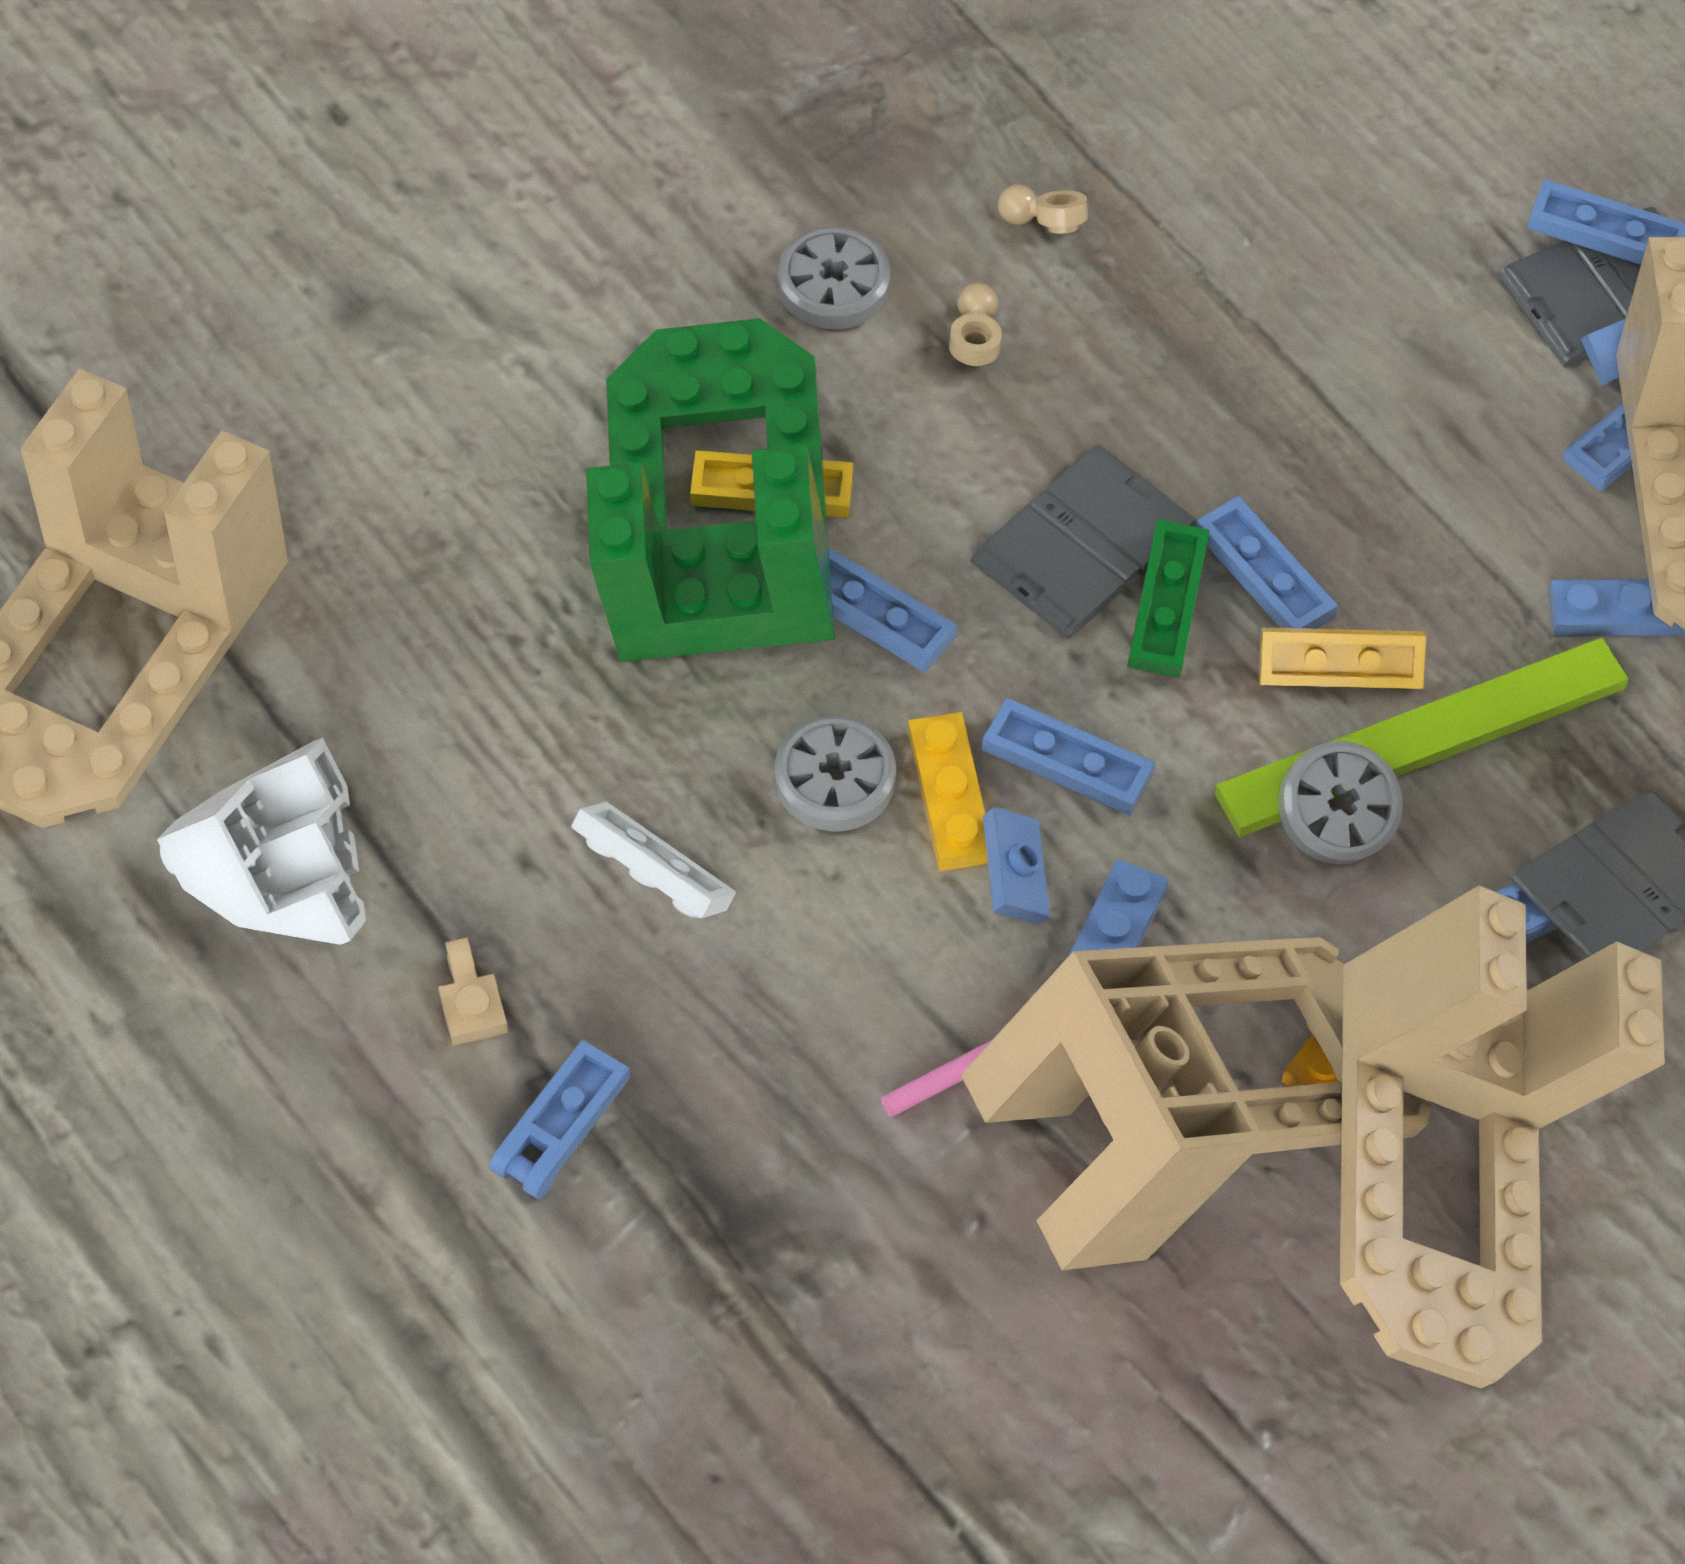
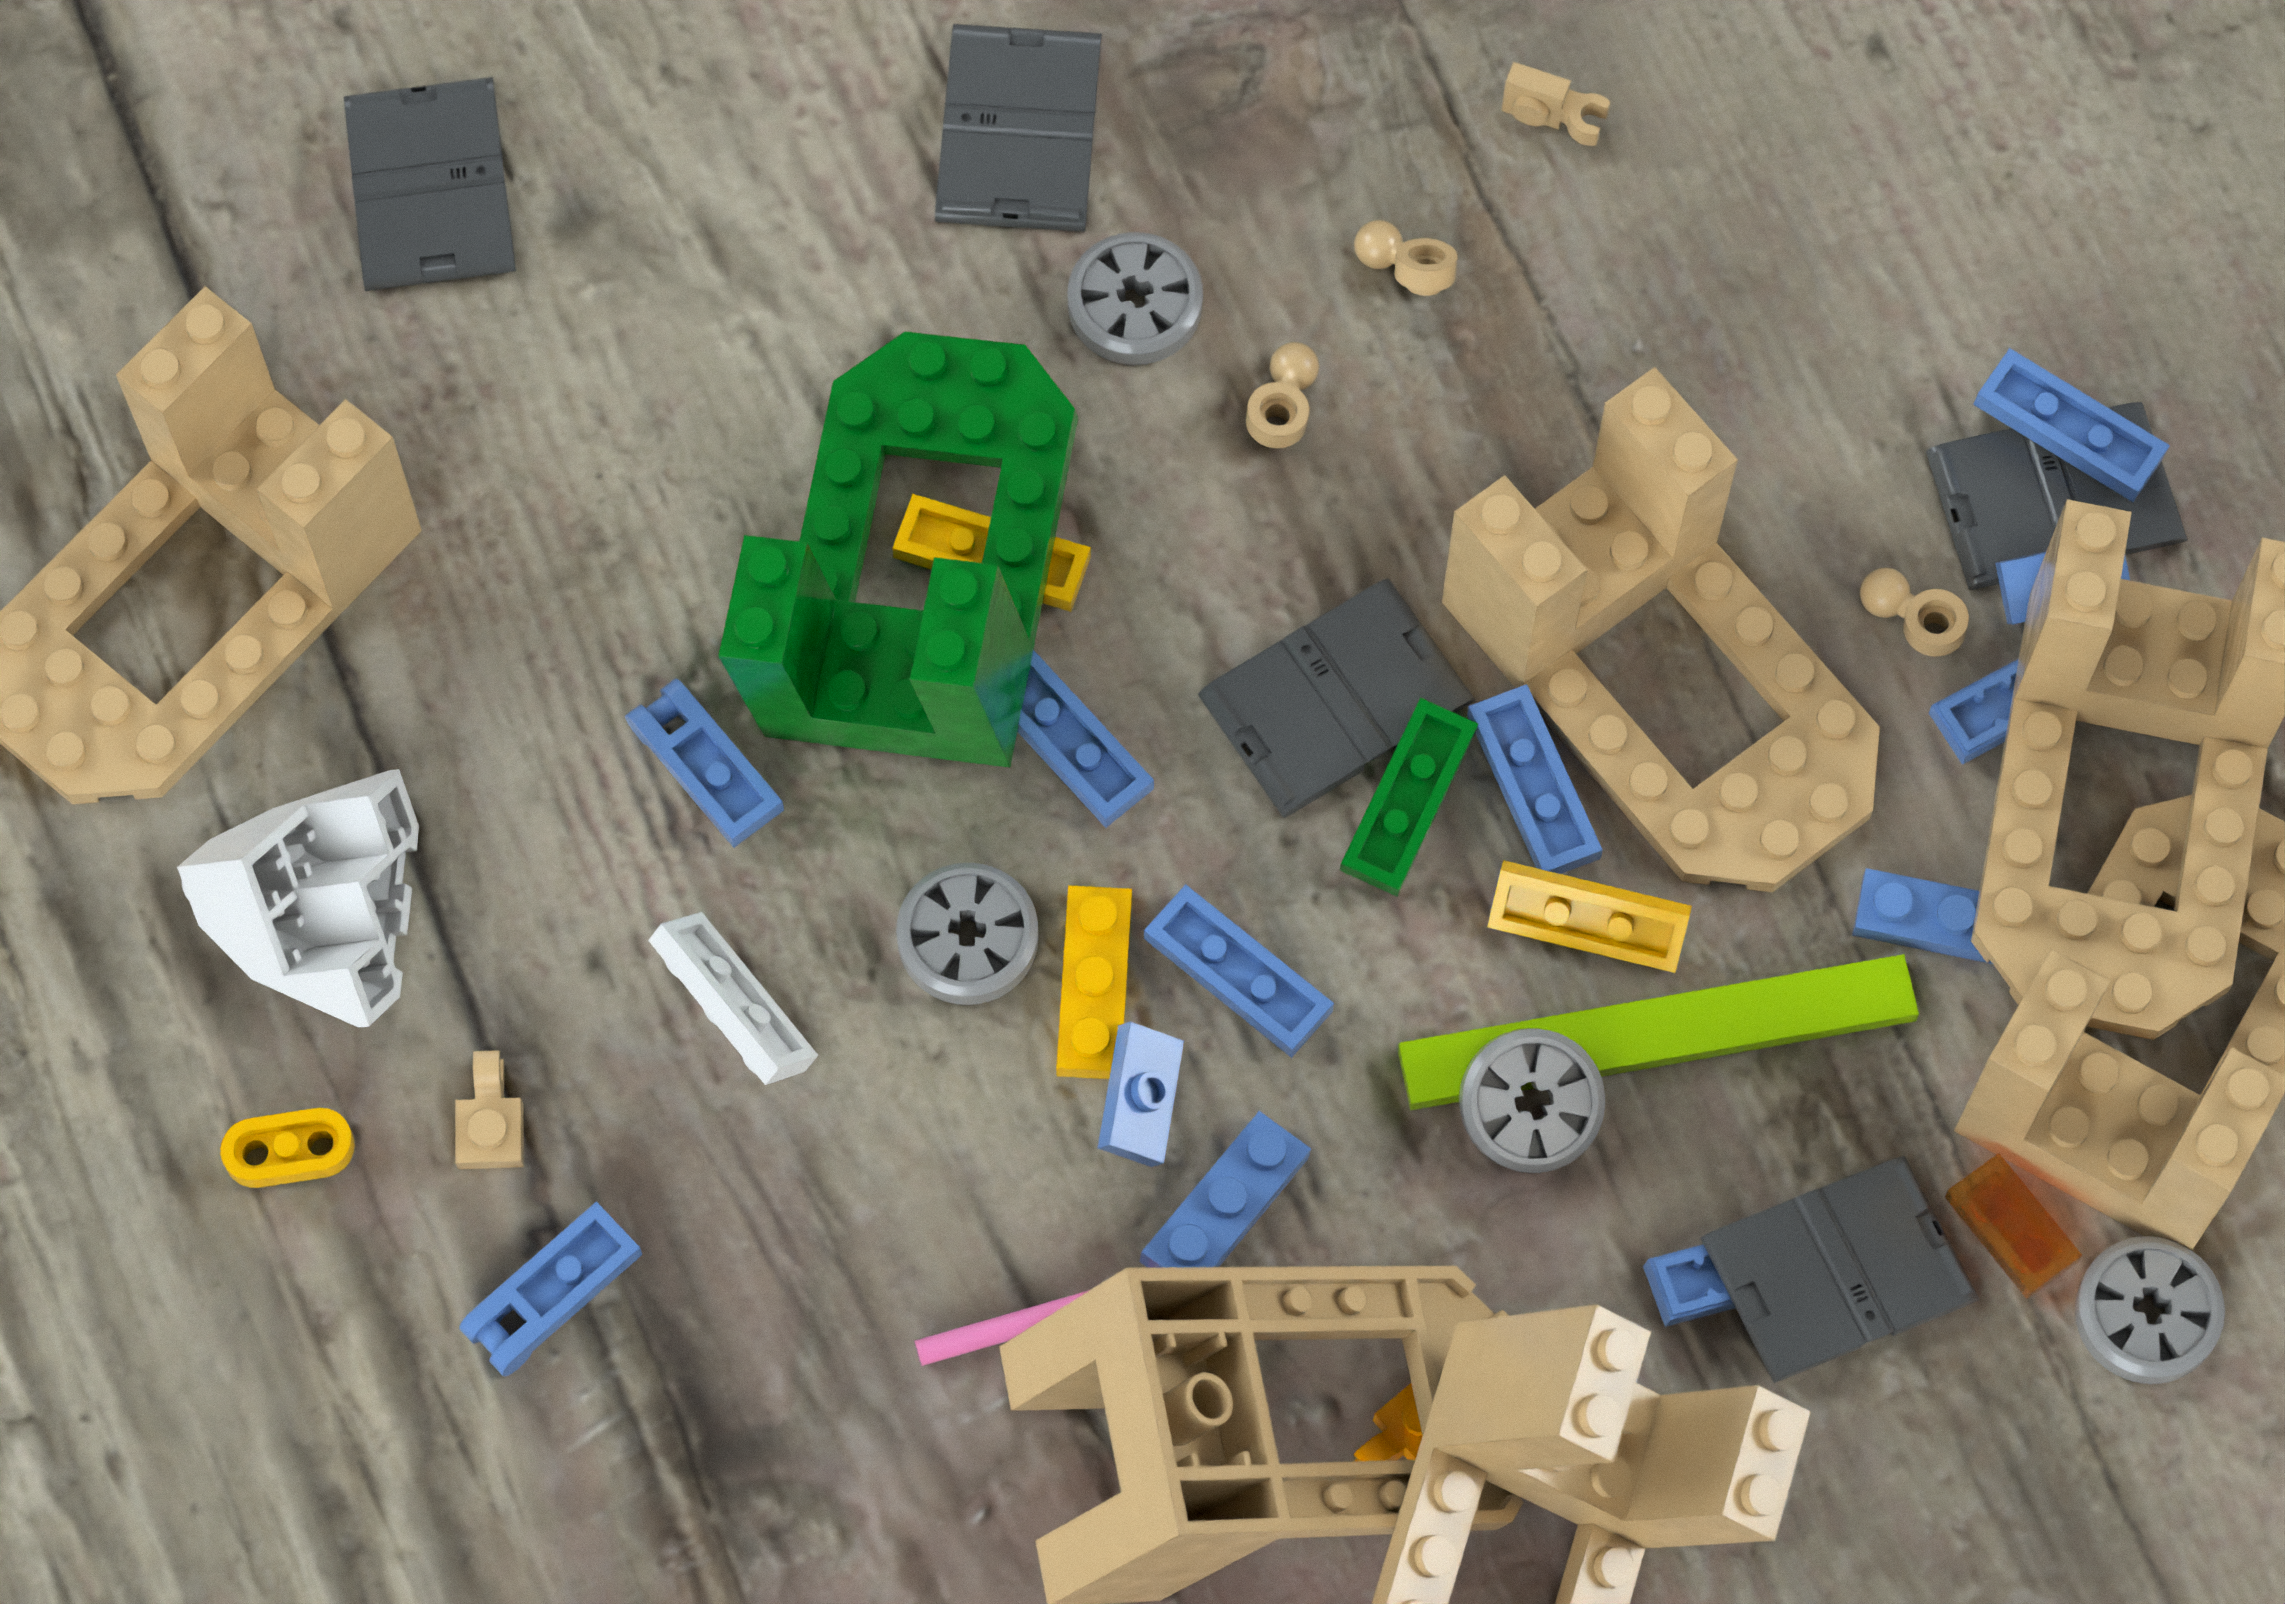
camera: 15 degrees right, 10 degrees up
none -> yellow plate [220,1108,355,1188]
none -> dark grey piece [344,77,516,291]
none -> medium blue plate [625,678,784,848]
none -> dark grey piece [935,24,1102,232]
none -> tan bracket [1442,367,1880,892]
none -> tan plate [1502,62,1610,146]
none -> tan plate [1860,568,1969,657]

